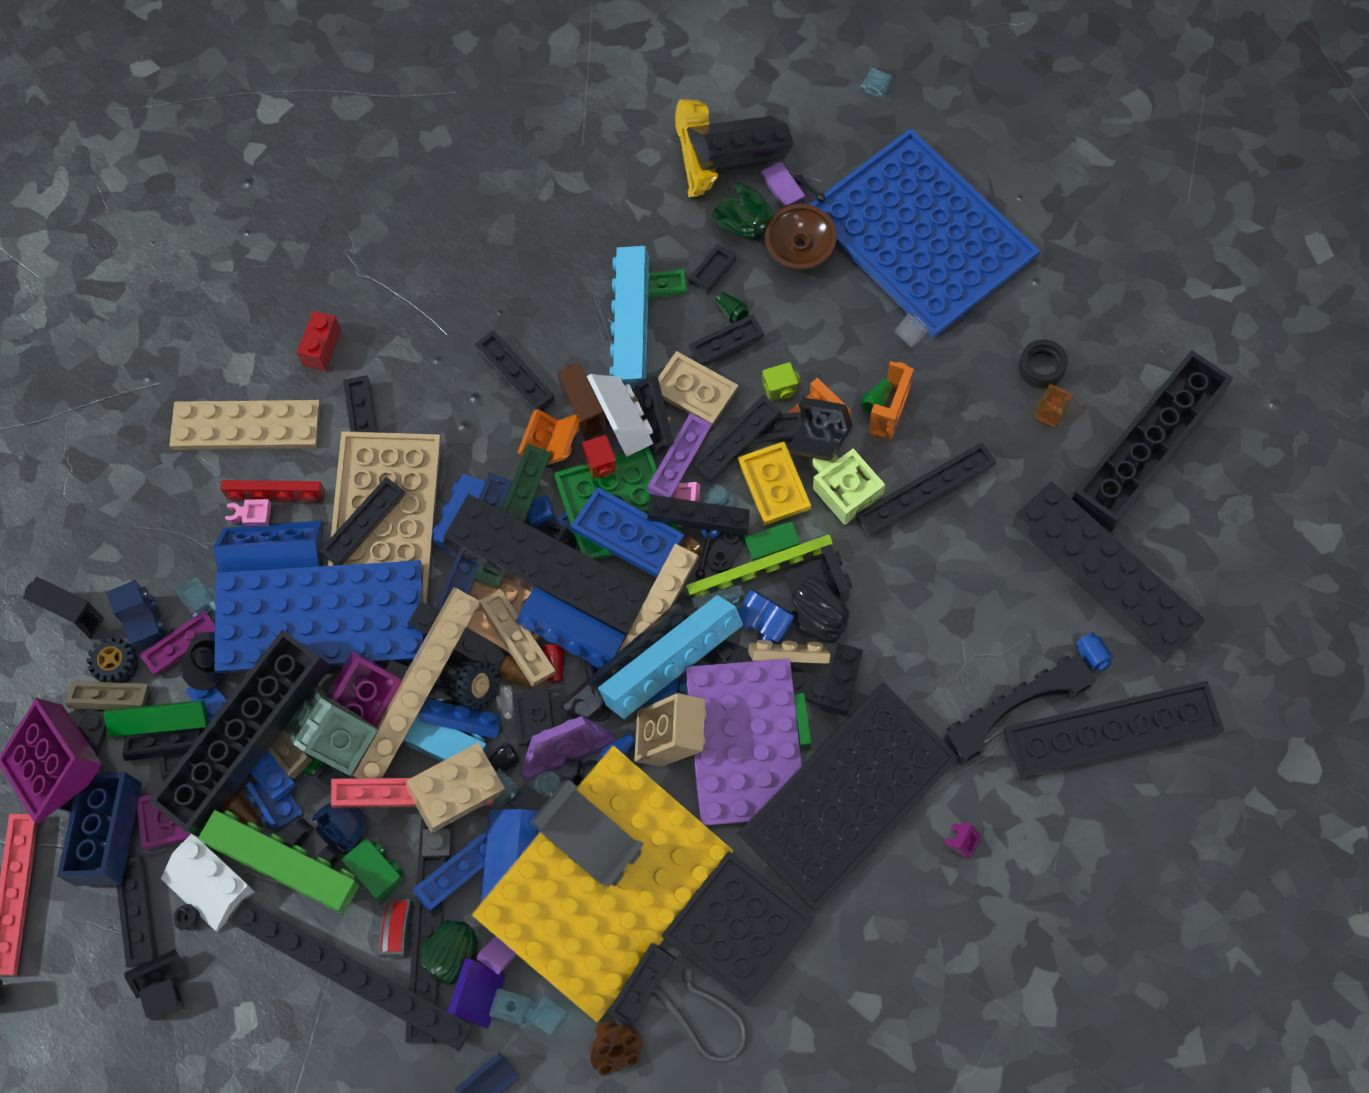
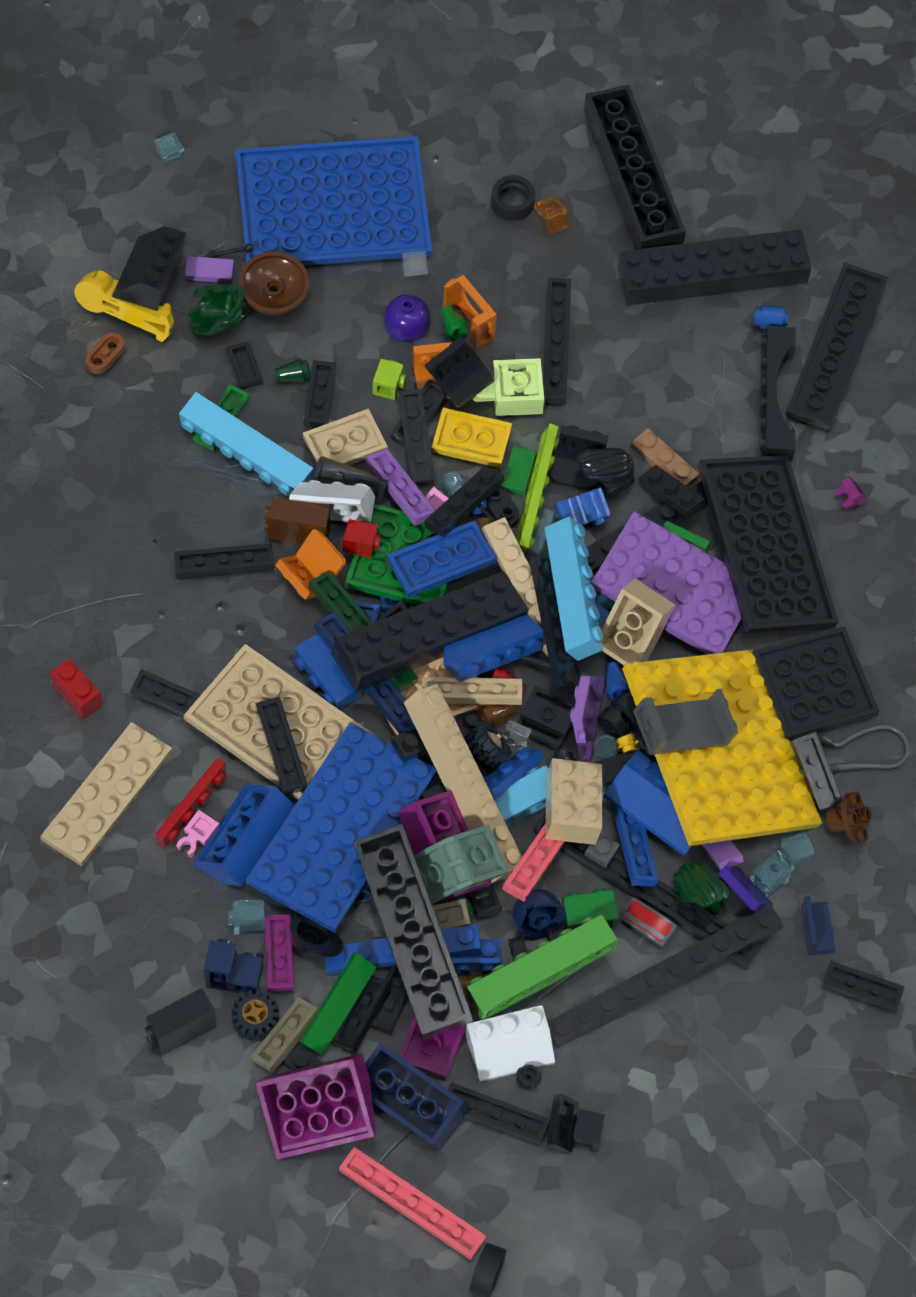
camera: 65 degrees left, 5 degrees down
tan plate [748,640,830,664] -> none
none -> dark orange plate [86,333,125,374]
none -> dark purple cylinder [384,294,431,342]
none -> medium nougat plate [631,428,699,487]

